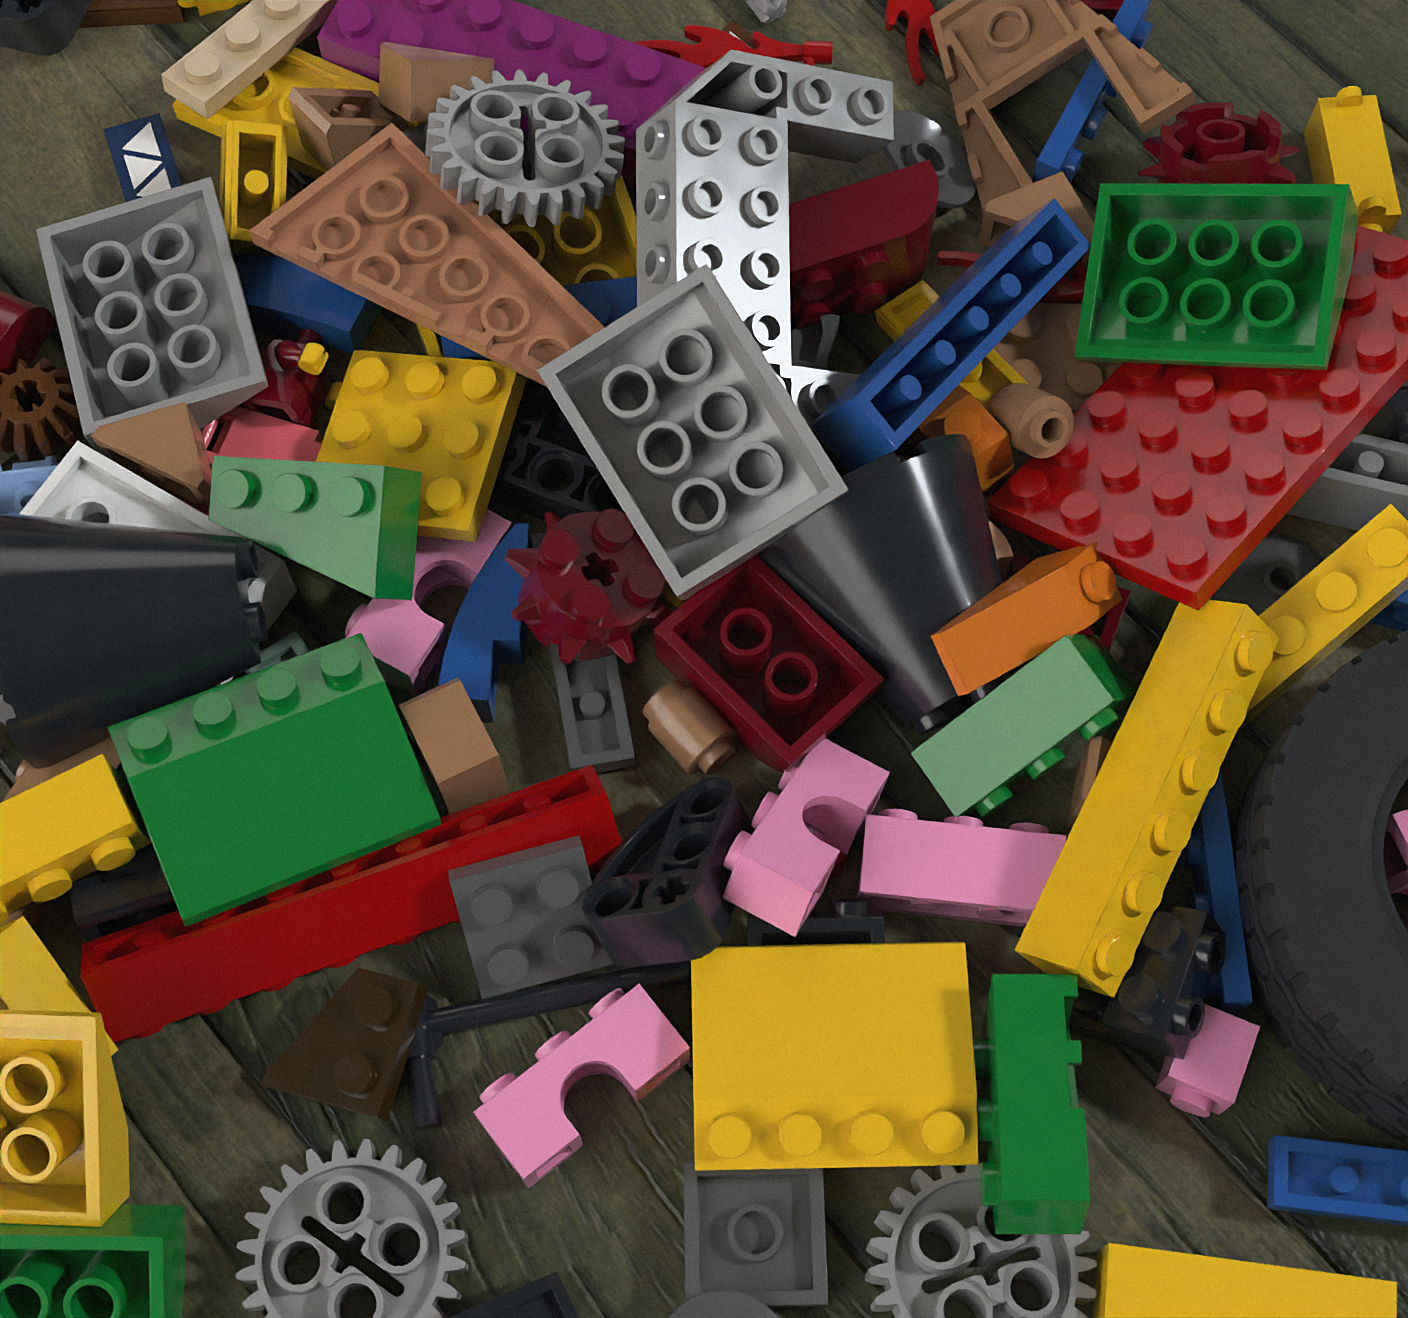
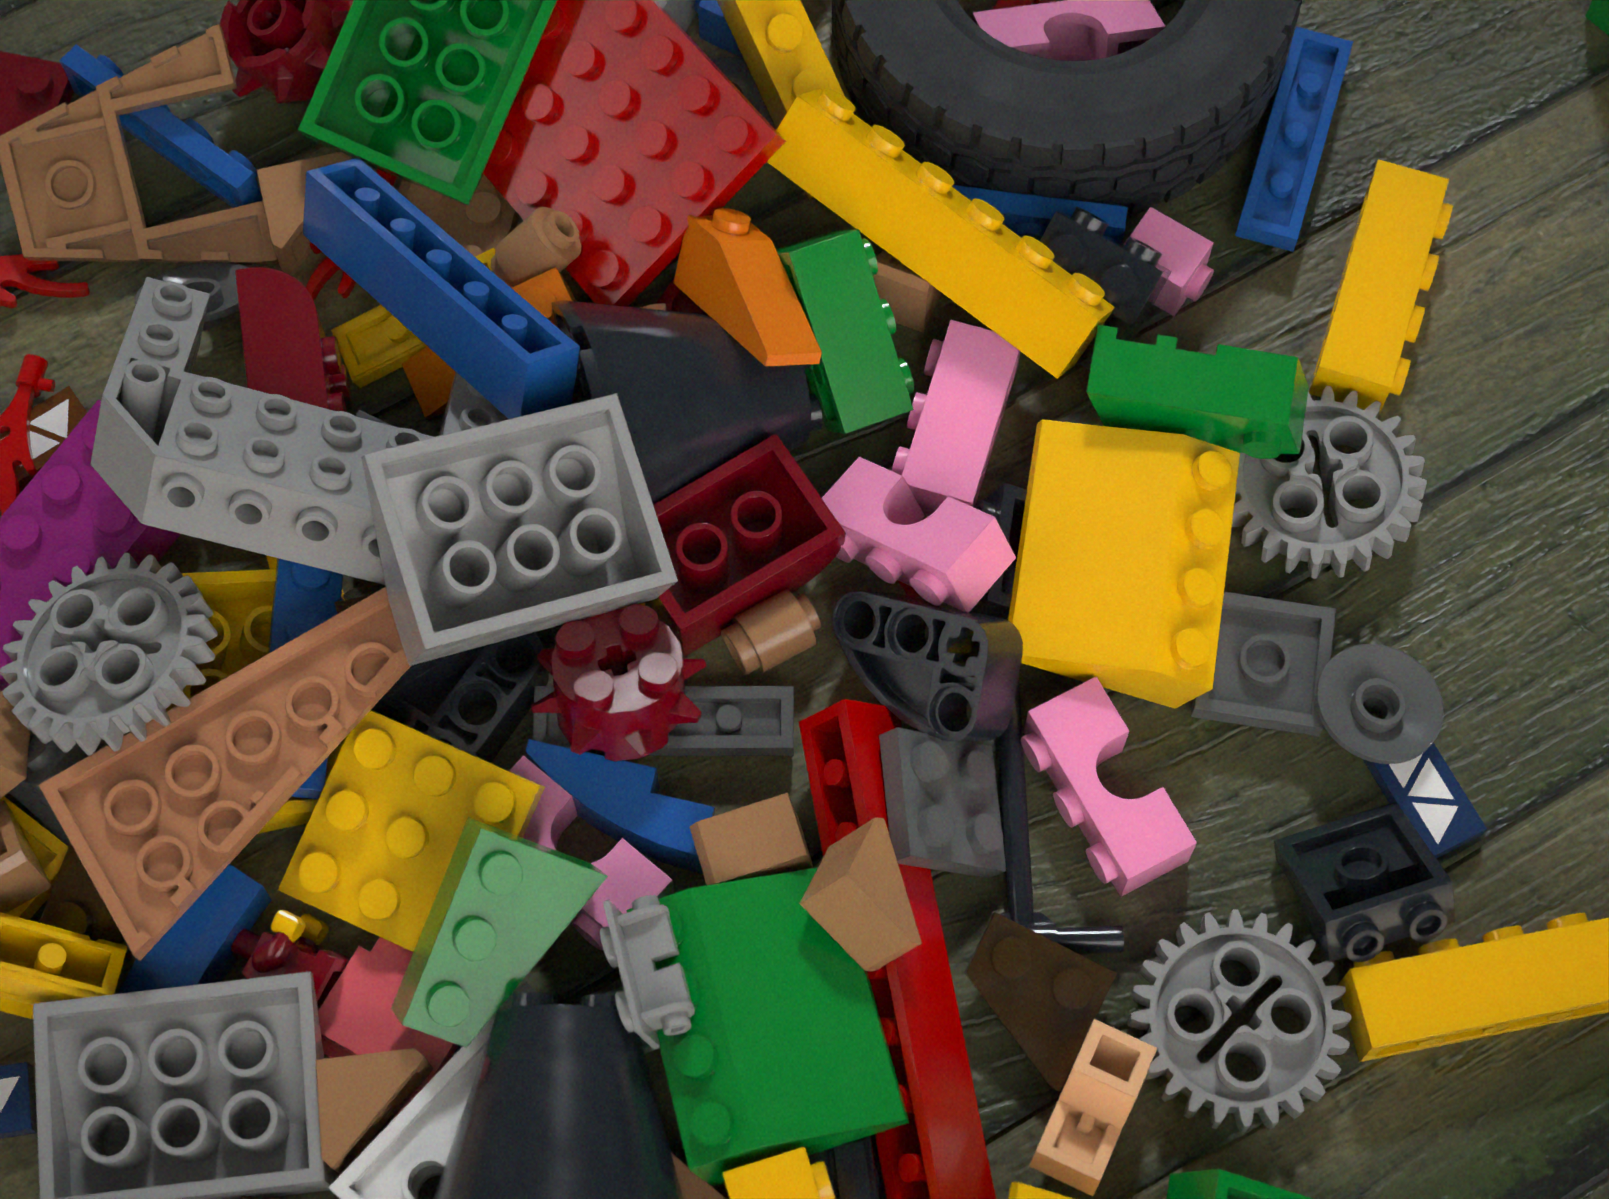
camera: 80 degrees left, 0 degrees up
none -> light grey hinge [600,895,695,1049]
none -> medium nougat slope [800,817,922,971]
none -> light nougat brick [1029,1019,1157,1196]

